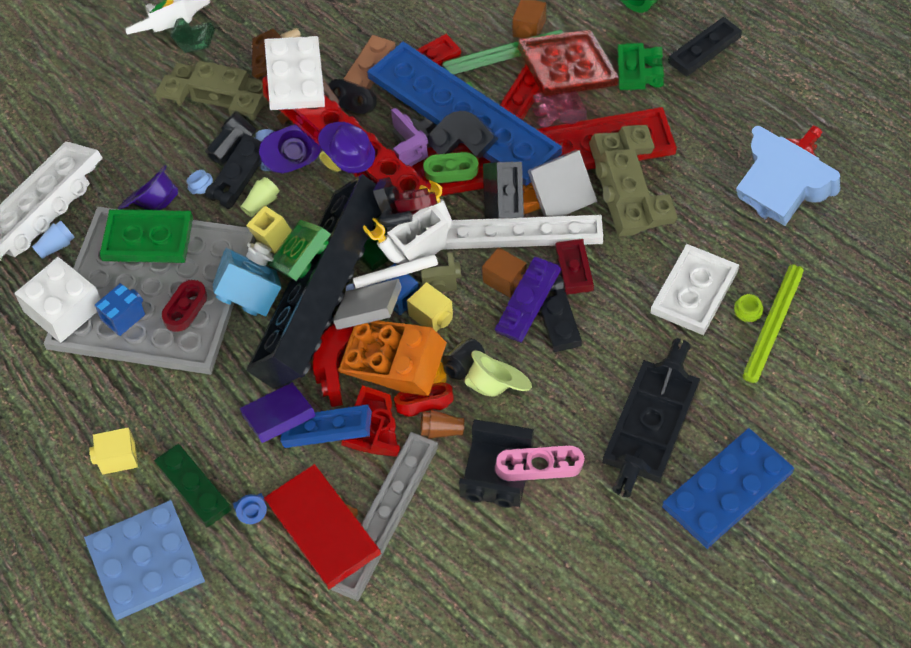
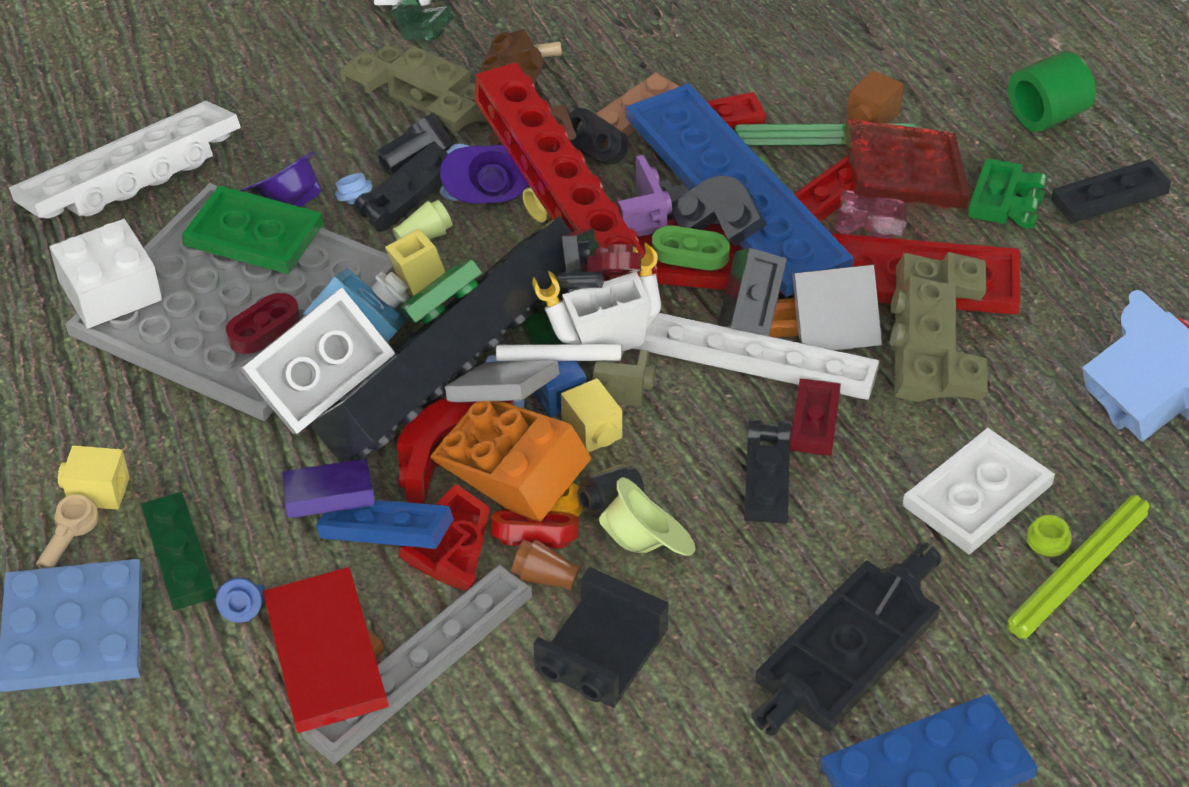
camera: 15 degrees right, 10 degrees down
light blue cone [32,220,75,259] -> none
blue brick [94,283,146,336] -> none
white plate [265,36,325,110] -> none
dark purple piece [318,122,375,173] -> none
dark orange brick [482,247,527,298] -> none
dark purple plate [494,256,561,343] -> none
bright pink beam [495,446,584,481] -> none
none -> tan plate [36,494,99,569]
none -> white brick [240,288,396,434]

